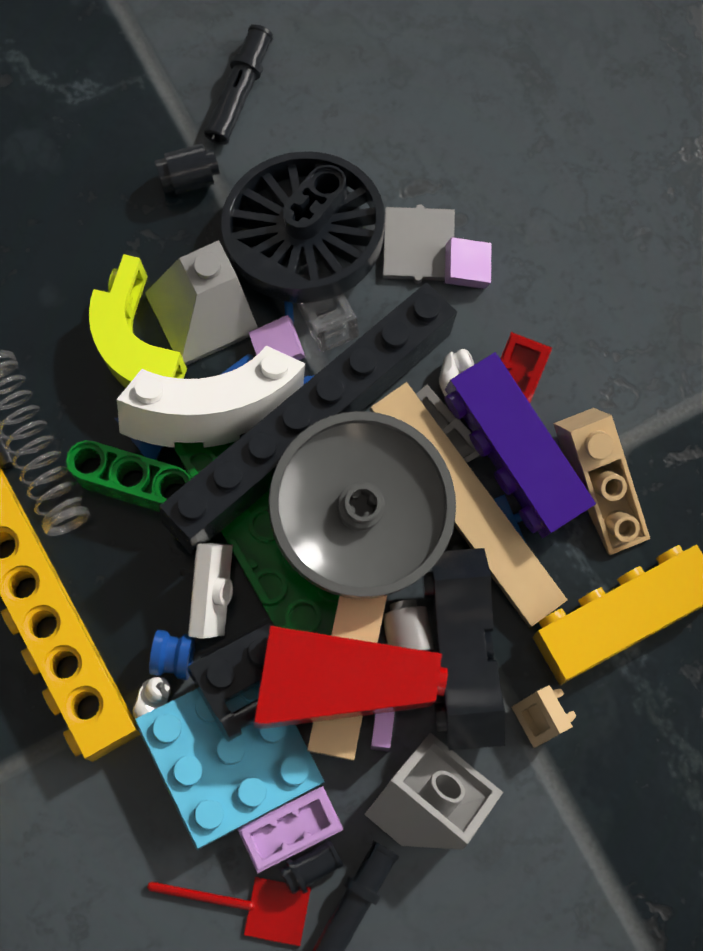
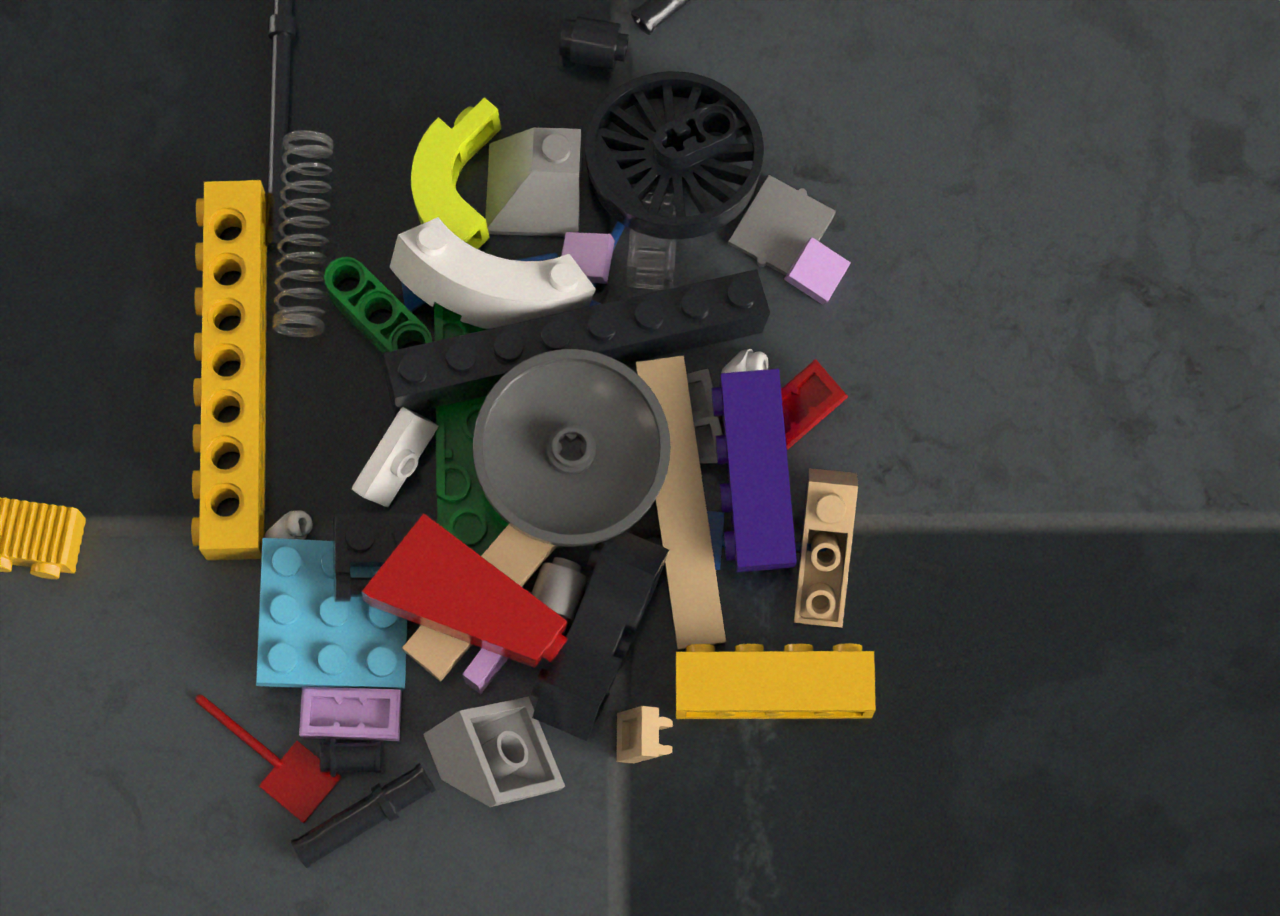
camera: 30 degrees right, 0 degrees up
blue wheel [149,629,195,680] -> none

